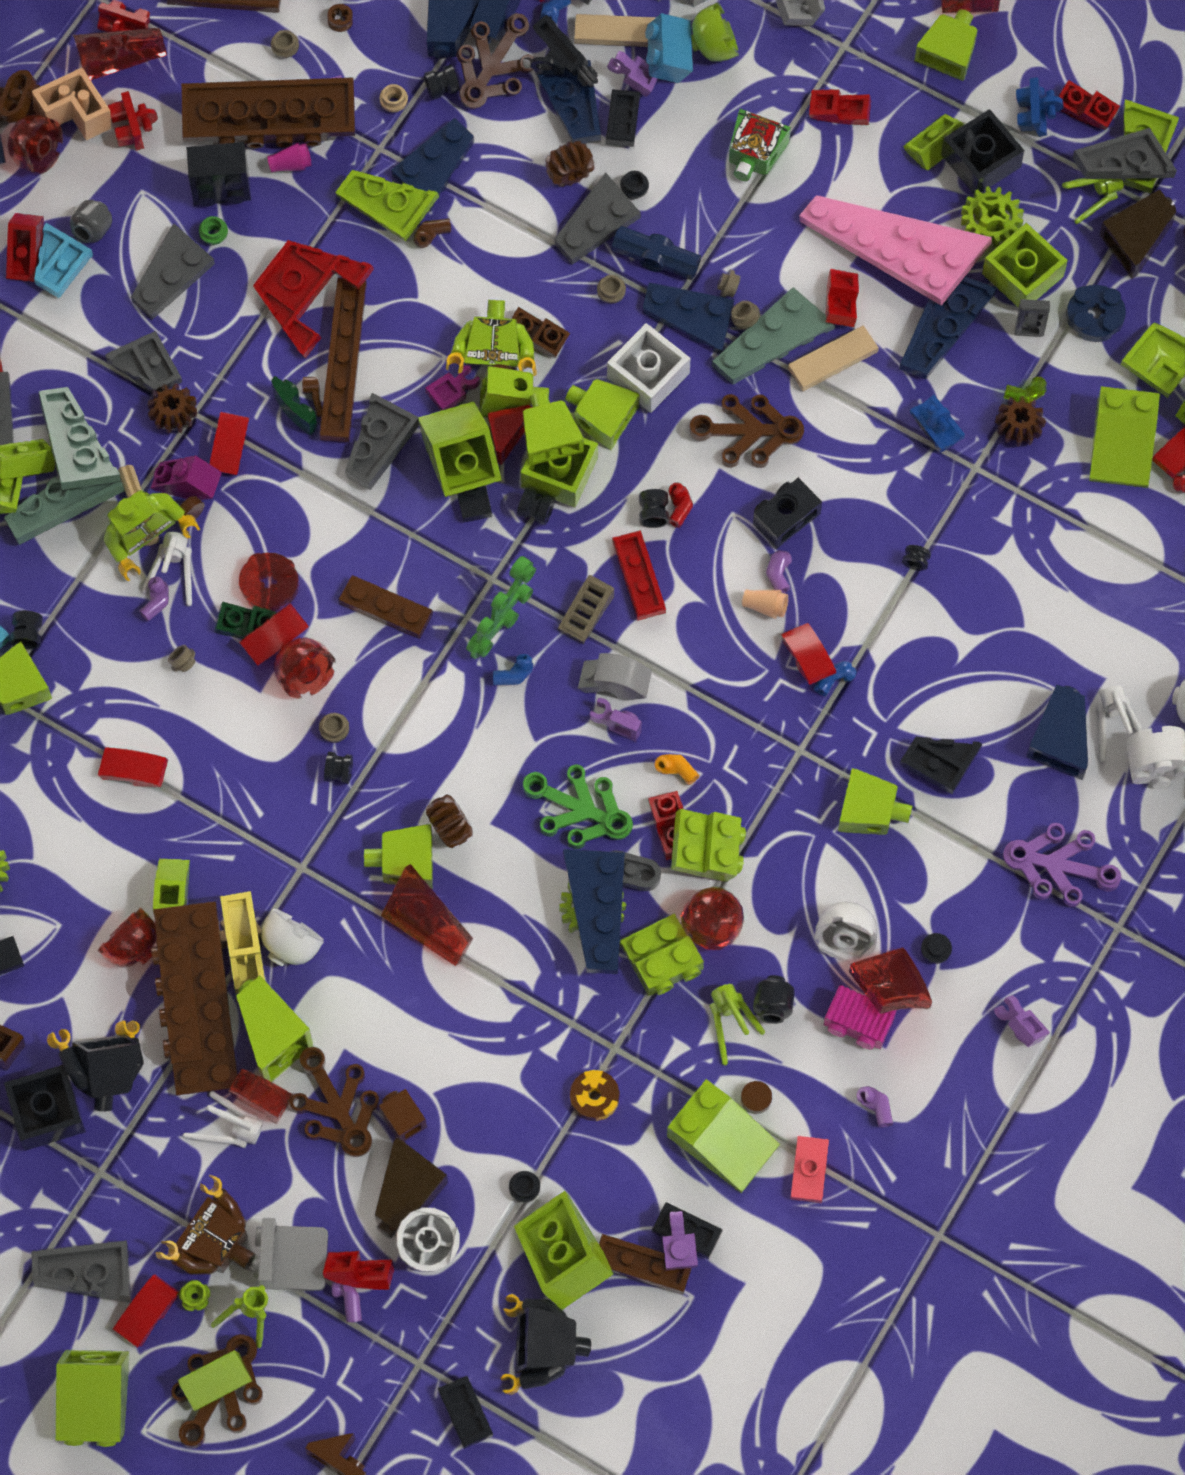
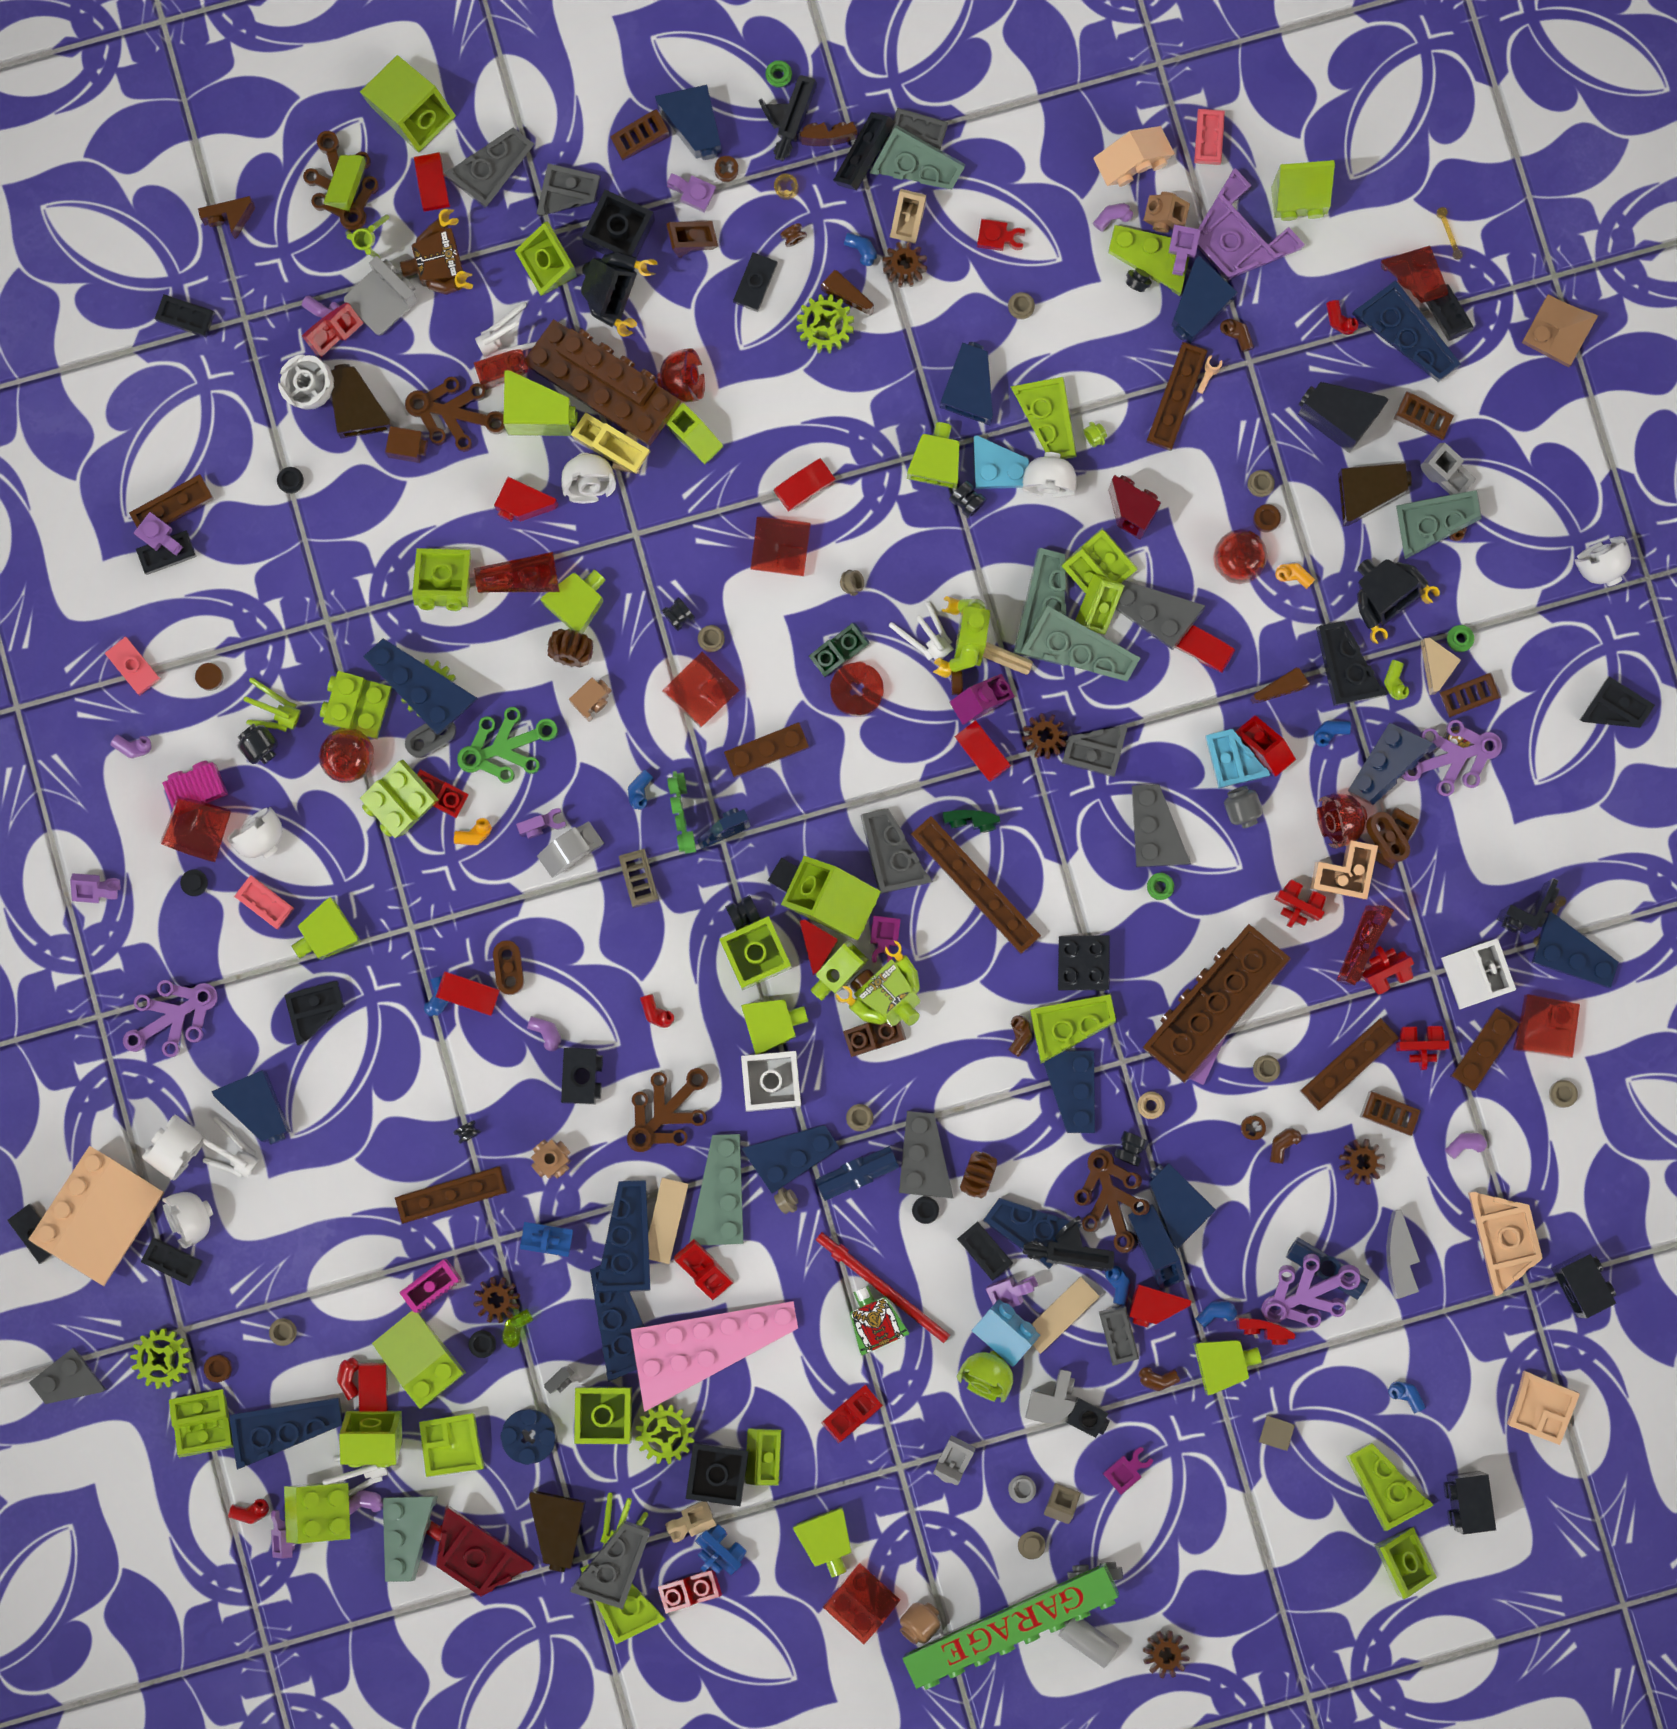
camera: 135 degrees right, 15 degrees up
medium lavender arm [139,577,169,622] -> none
lime plate [179,1280,211,1311] -> none
black brick [186,142,251,207] -> none
red slope [239,603,309,665] -> none
red wing [253,240,374,359] -> none
dark pink cone [267,143,312,173] -> none
clear red cylinder [274,637,336,699] -> none
reddish brown hand [302,377,323,417] -> none
black torso [500,1294,591,1395] -> none
lime slope [514,1191,614,1310] -> none
lime torso [523,391,584,466] -> none
reddish brown piece [570,1070,620,1121] -> none
red tile [612,530,666,621] -> none
black wheel [639,489,669,528] -> none
lime slope [667,1079,780,1194] -> none
dark tan plate [731,301,760,329] -> none
light nougat cone [742,589,788,619] -> none
none -> coral plate [234,875,295,930]
none -> reddish brown tile [395,1166,508,1224]
none -> dark pink brick [399,1259,461,1313]
none -> lime plate [412,548,471,611]
none -> black plate [468,1330,496,1358]
none -> reddish brown plate [493,940,524,995]
none -> red slope [494,477,558,522]
none -> lime slope [515,221,577,296]
none -> medium nougat brick [531,1139,571,1179]
none -> dark grey wing [537,163,601,216]
none -> medium nougat brick [569,677,612,722]
none -> dark blue wing [595,1180,651,1293]
none -> clear red plate [662,651,740,728]
none -> tan plate [665,1501,717,1543]
none -> dark blue wing [697,808,751,850]
none -> clear red plate [750,517,811,577]
none -> red bar [815,1232,950,1343]
none -> black hinge [1058,935,1110,991]

